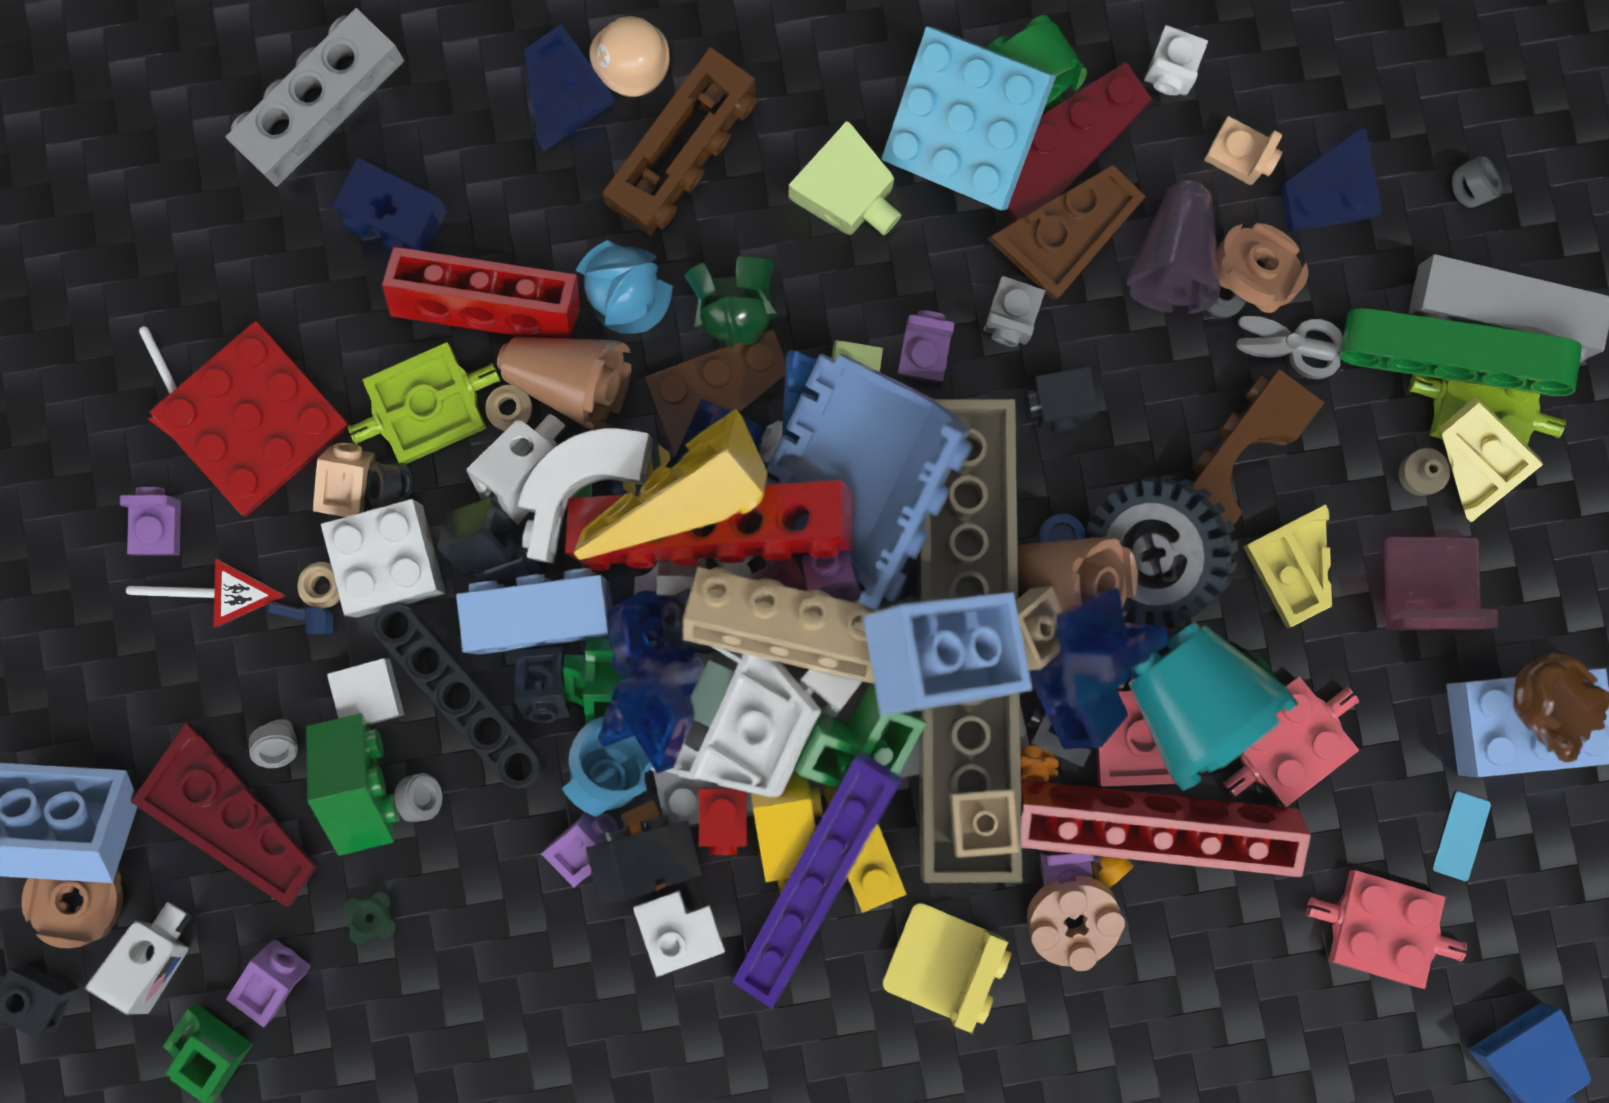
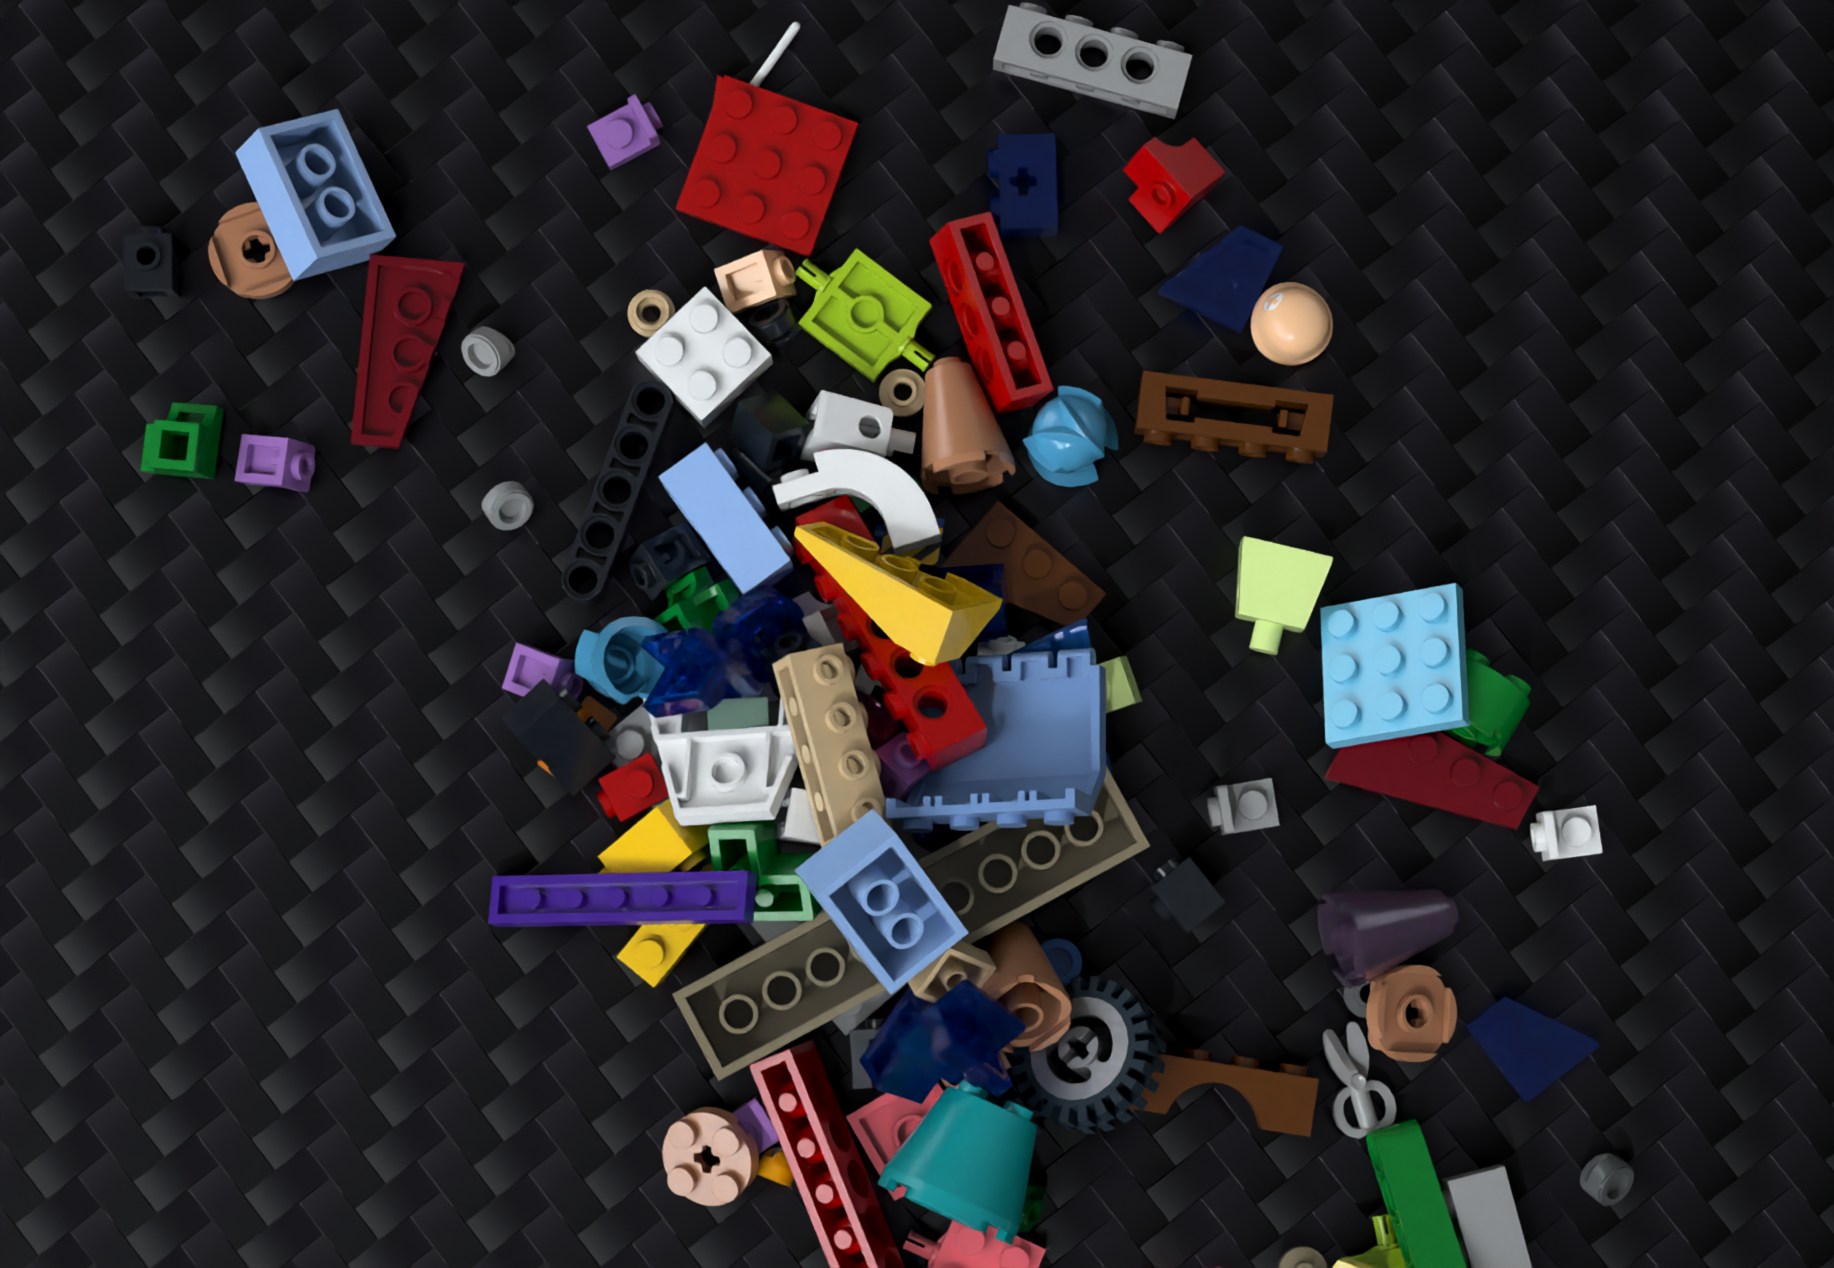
camera: 70 degrees right, 0 degrees up
white torso [85,902,192,1014] -> none
piece [126,559,286,628] -> none
dark blue hand [268,602,333,634] -> none
green brick [306,713,400,856] -> none
white piece [327,658,404,725] -> none
clear green plate [344,892,396,944] -> none
white brick [633,890,725,977] -> none
dark green helmet [684,256,779,348] -> none
light yellow bracket [882,903,1011,1033] -> none
medium lavender bracket [897,311,955,385] -> none
tan piece [950,789,1019,857] -> none
reddish brown wing [987,165,1146,300] -> none
orange plate [1020,746,1059,782] -> none
light nougat bracket [1204,116,1283,185] -> none
light yellow wing [1243,505,1332,628] -> none
none -> red brick [1123,137,1226,234]

